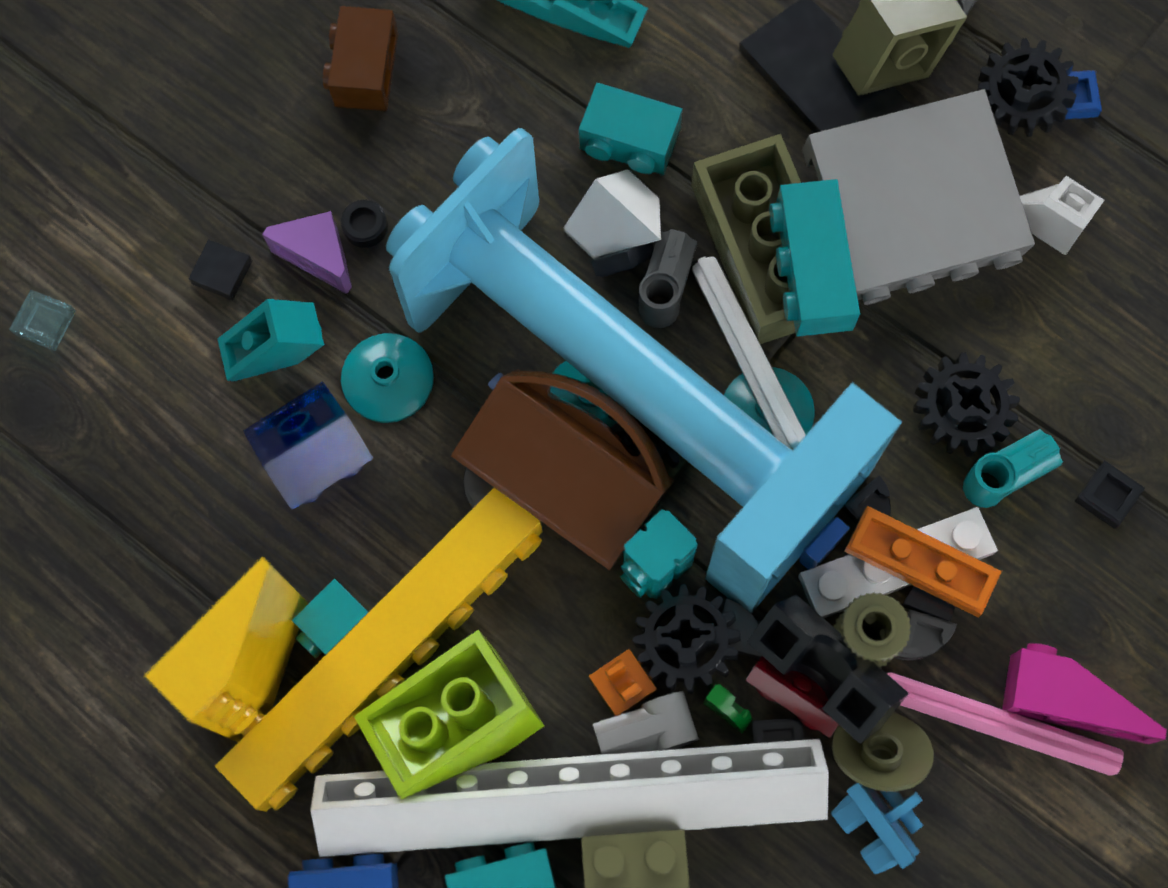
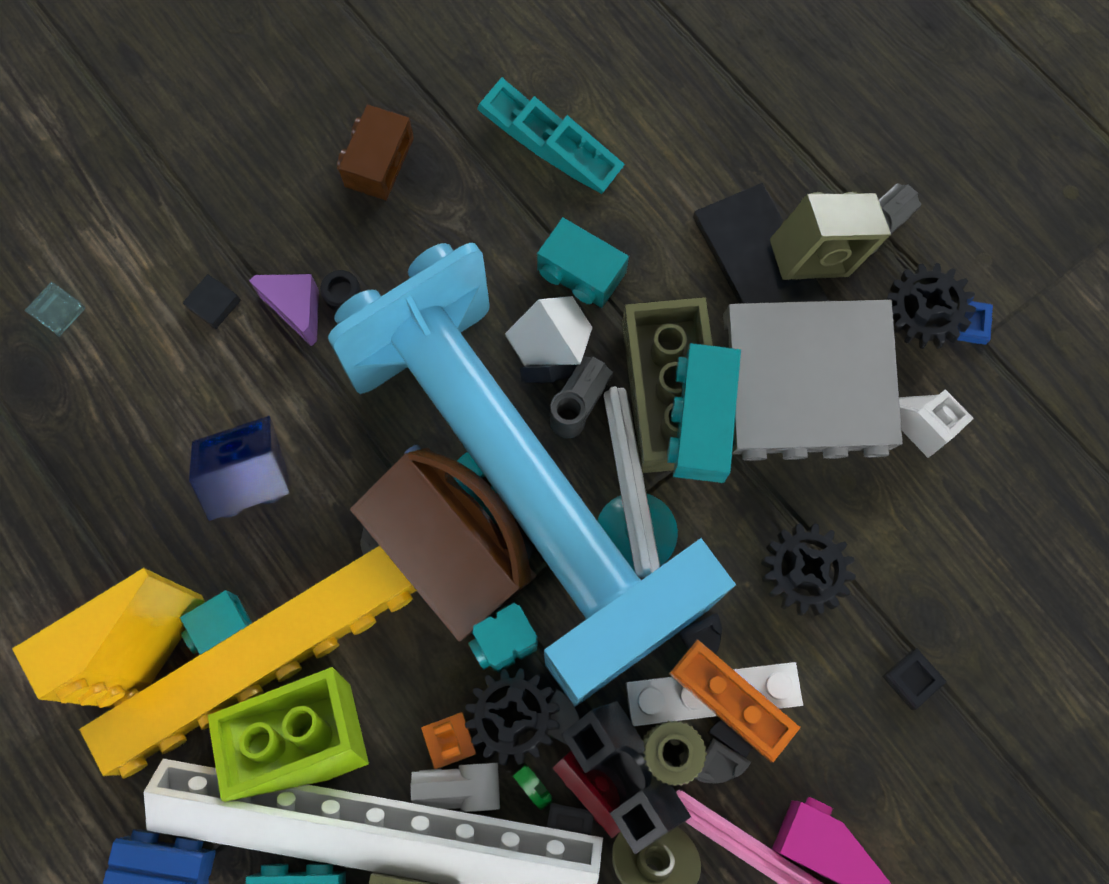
camera: 10 degrees right, 0 degrees up
teal slope [217,299,324,381] -> none
teal dish [341,333,434,423] -> none
blue tile [799,517,850,570] -> none
teal piece [963,429,1063,508] -> none

